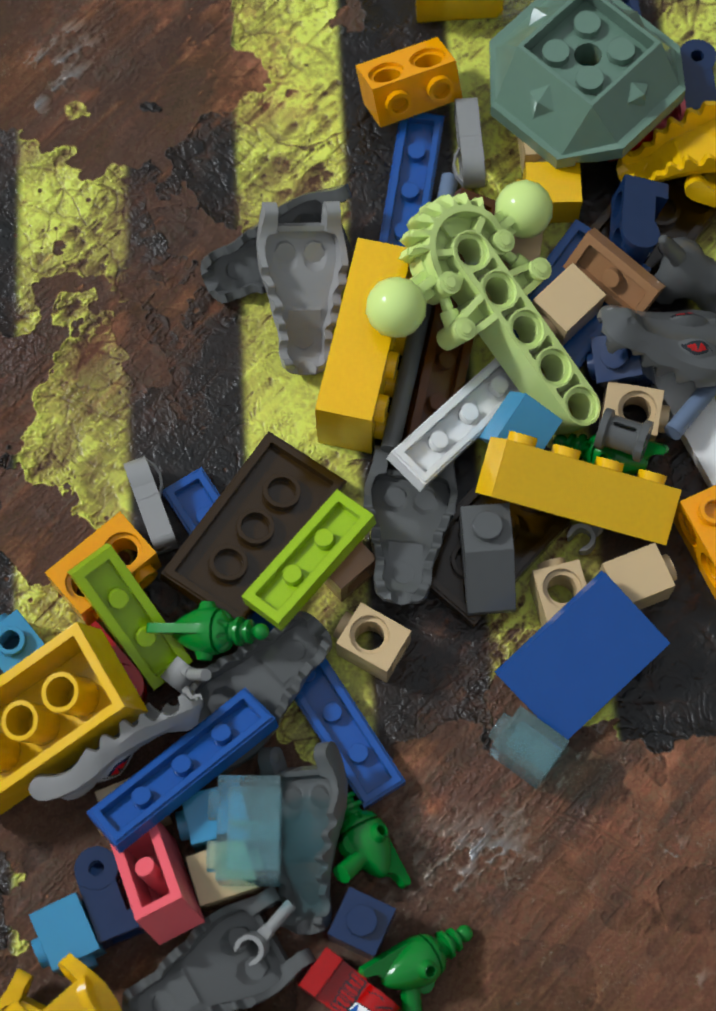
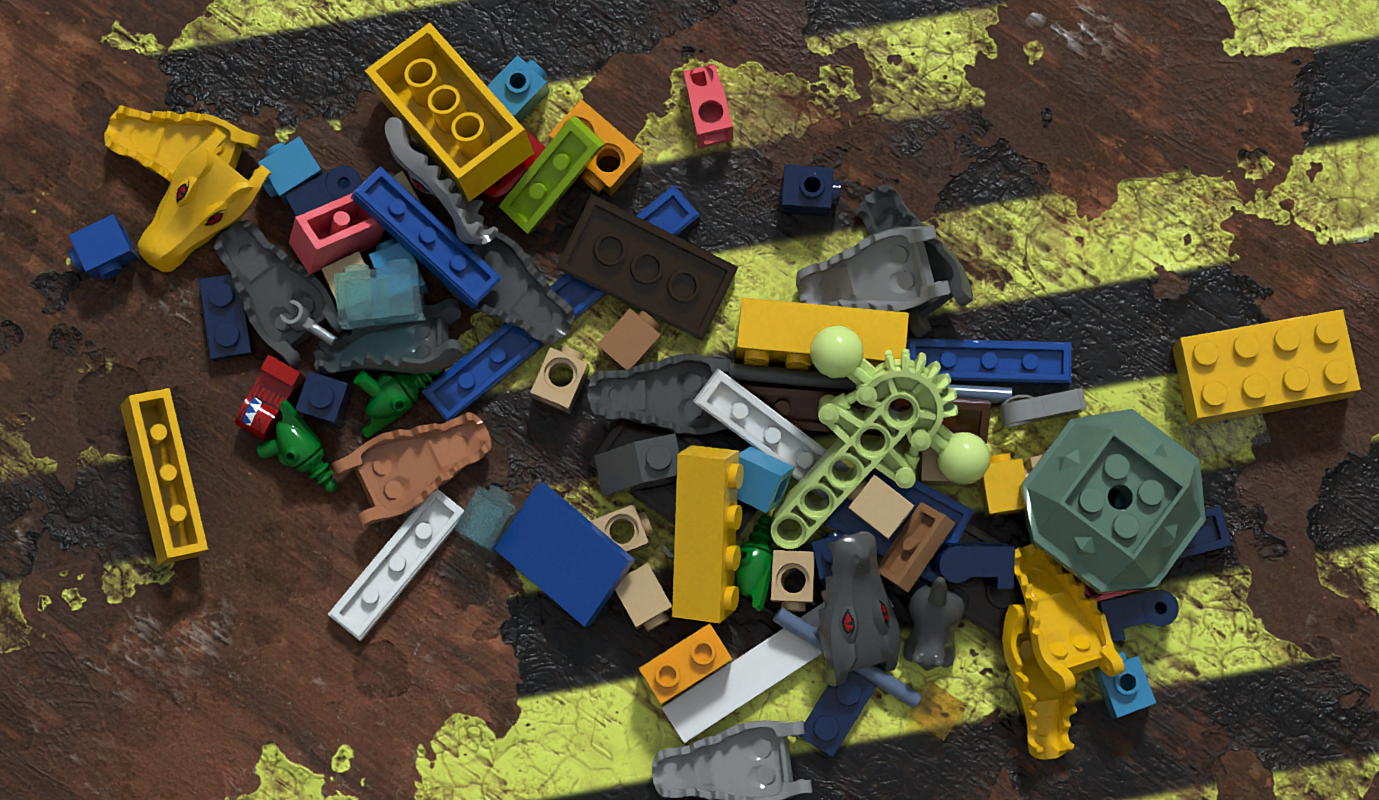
camera: 80 degrees right, 10 degrees up
light grey piece [123,456,179,555] -> none
green piece [146,601,269,661] -> none
light grey hand [160,656,211,694] -> none
lime plate [241,489,376,631] -> none
light orange brick [355,37,463,128] -> none
dark grey bush [594,408,654,463] -> none
none -> white tile [328,489,467,641]
none -> nougat animal [332,412,492,527]
none -> coral leg [683,64,734,149]
none -> dark blue brick [780,164,841,217]

